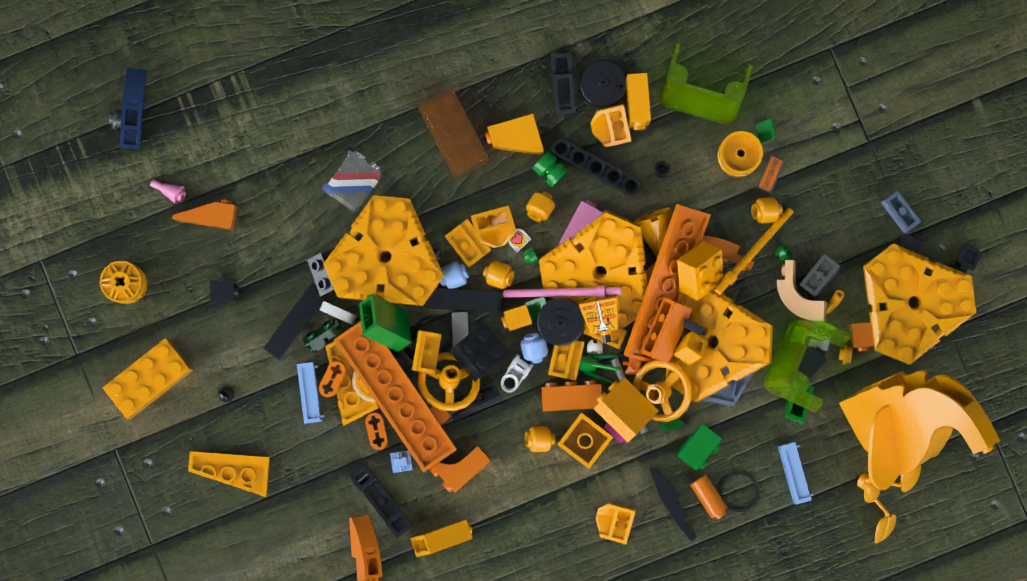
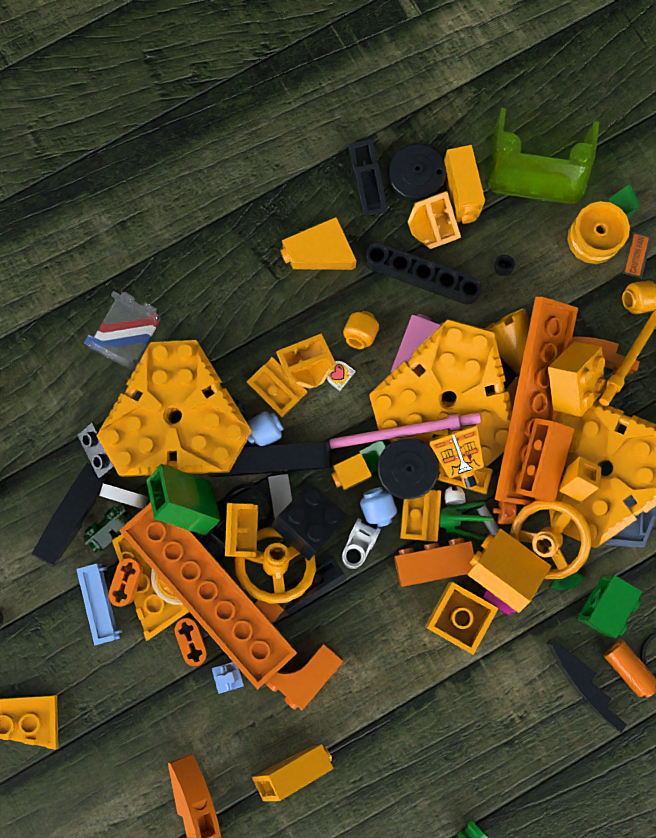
camera: 10 degrees left, 5 degrees down
black slope [348,463,413,539] -> none
clear orange brick [418,89,489,179] -> none
light orange head [483,261,514,289] -> none
green hinge [523,247,539,264] -> none
light orange head [525,426,555,452] -> none
green wheel [532,151,570,188] -> none
light orange slope [596,502,636,544] -> none
black tile [683,319,709,336] -> none

